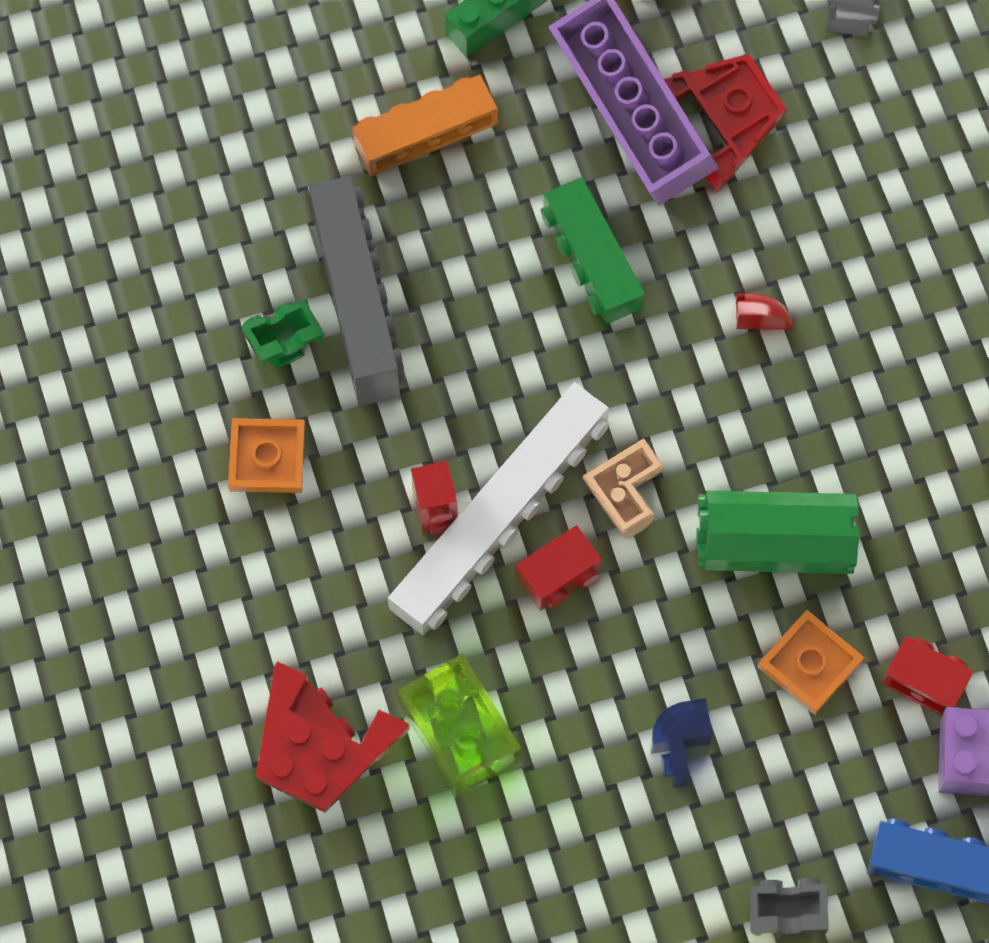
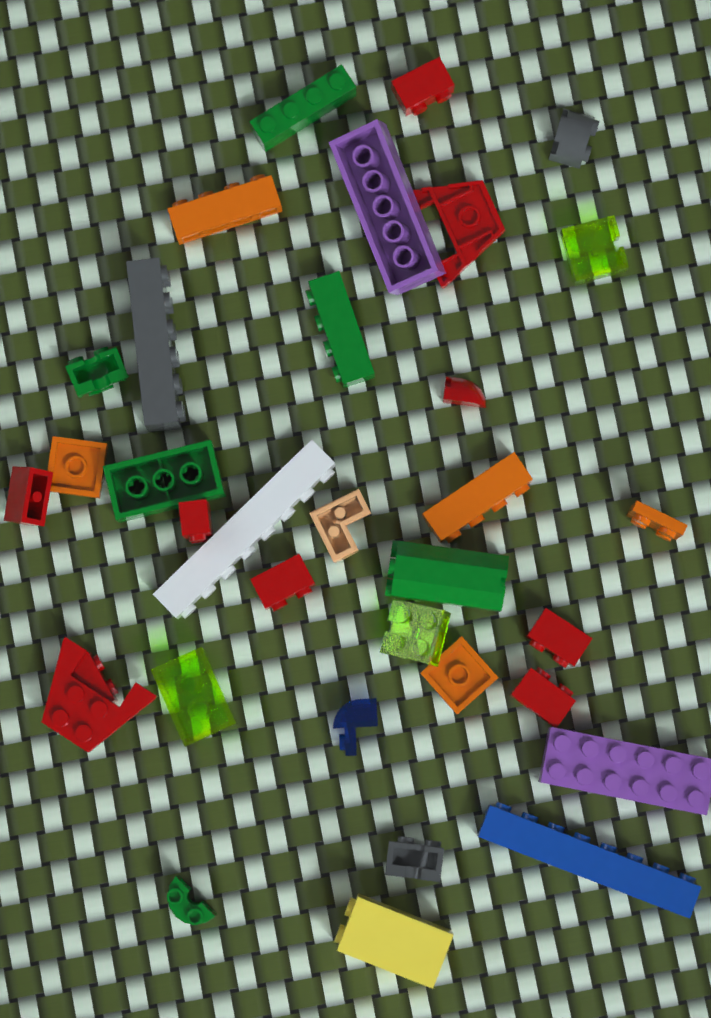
camera: 10 degrees right, 15 degrees up
none -> red brick [4,466,53,526]
none -> green brick [103,440,226,523]
none -> clear neon green piece [380,599,451,667]
none -> orange brick [422,452,533,544]
none -> red brick [526,608,593,668]
none -> clear neon green piece [560,215,629,285]

